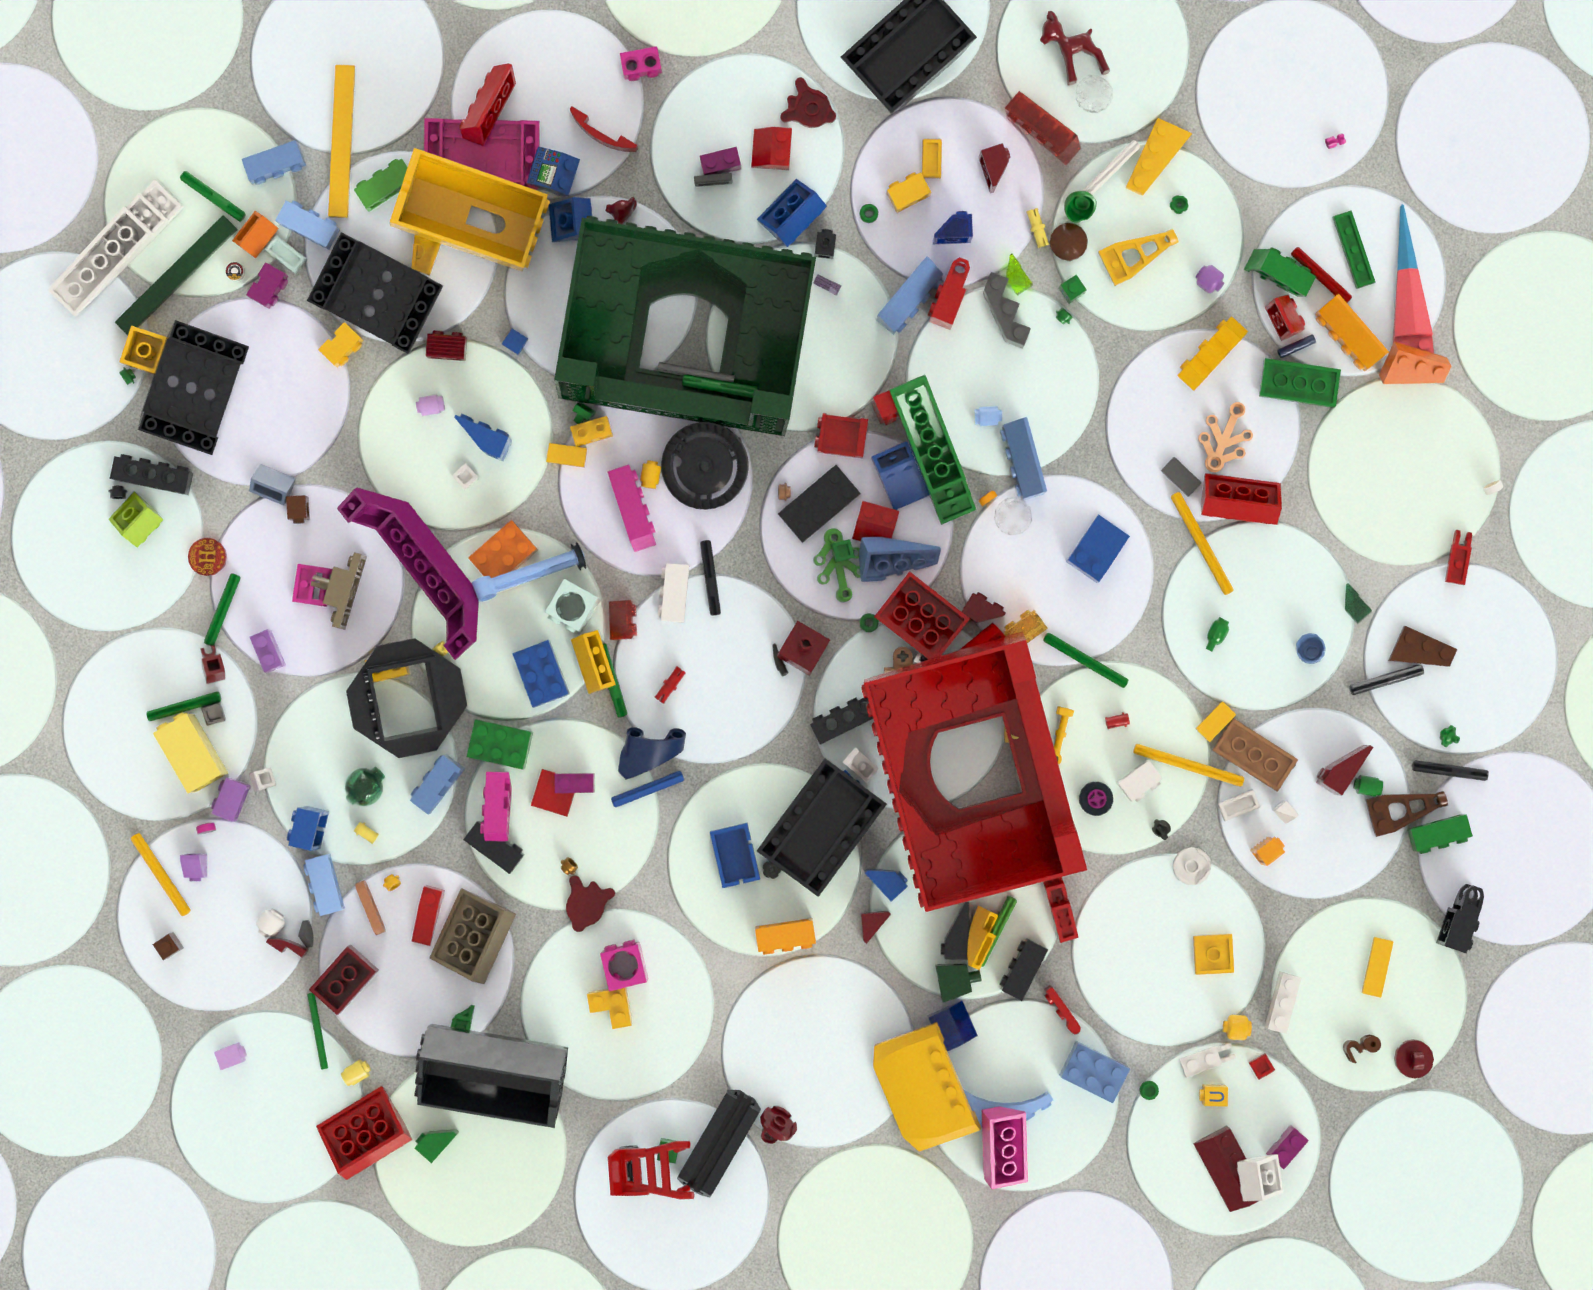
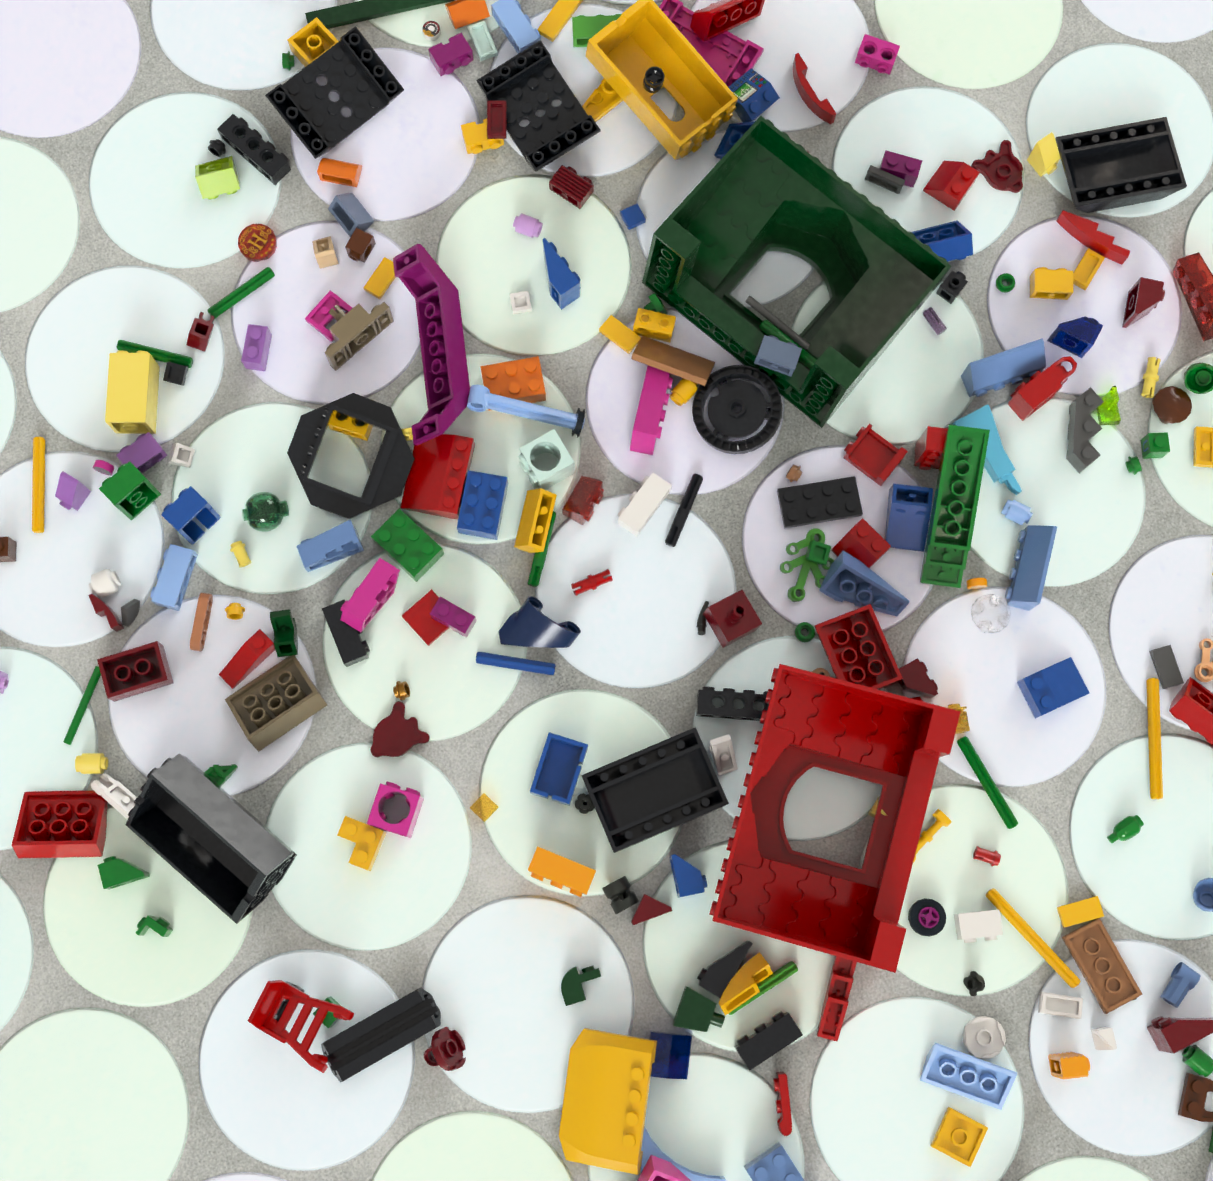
camera: 30 degrees right, 10 degrees down
none -> white hinge [91,773,137,819]
none -> green brick [99,461,161,521]
none -> green bracket [136,915,173,937]
none -> dark green brick [270,609,298,657]
none -> tan slope [312,236,339,269]
none -> orange brick [317,158,362,187]
none -> yellow tile [363,257,396,299]
none -> red slope [400,434,475,520]
none -> clear yellow tile [470,793,499,822]
none -> dark red tile [487,100,507,139]
none -> dark green brick [561,965,601,1006]
none -> pearl dark grey wheel [602,876,639,914]
none -> medium nougat tile [631,336,715,386]
none -> black wheel [643,67,665,93]
none -> sand blue brick [754,335,802,376]
none -> light blue slope [920,1043,1017,1110]
none -> medium azure piece [952,404,1022,495]
none -> light yellow slope [1027,132,1061,177]
none -> red slope [1056,210,1130,265]
none -> medium blue piece [1160,962,1201,1008]

